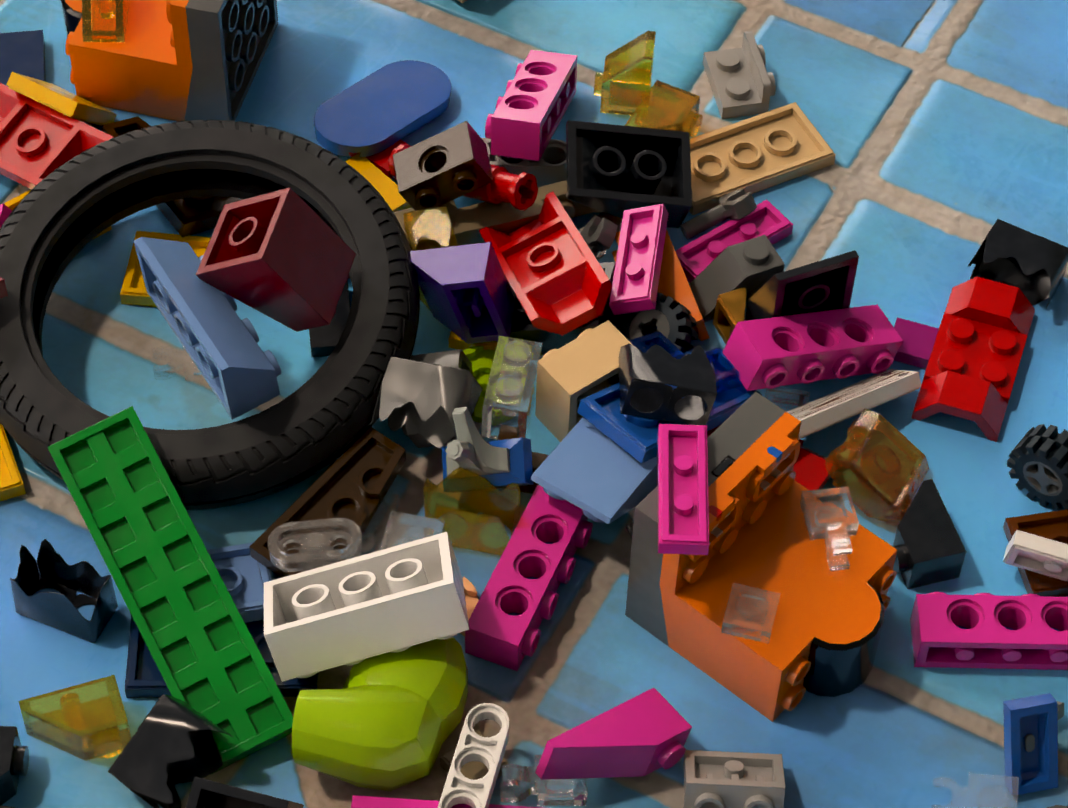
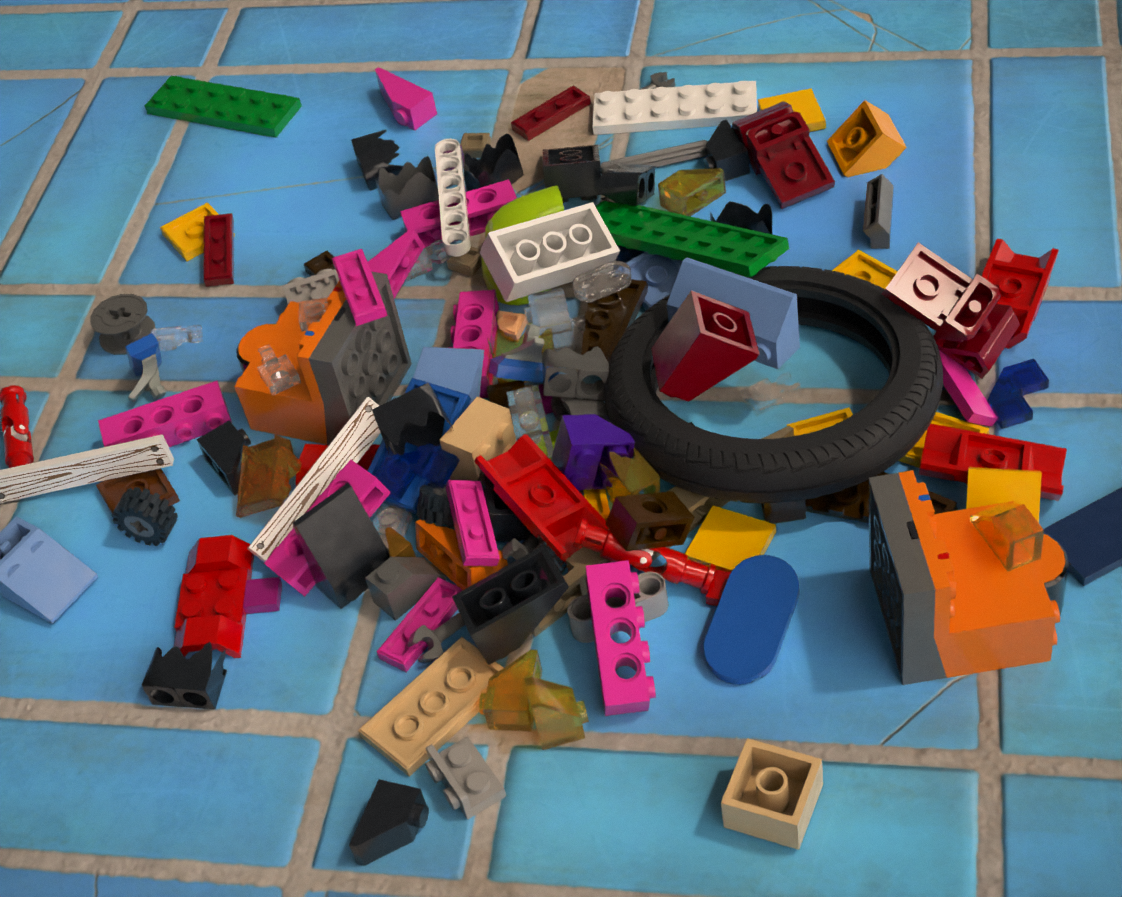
camera: 170 degrees right, 5 degrees down
none -> black slope [349,779,429,866]

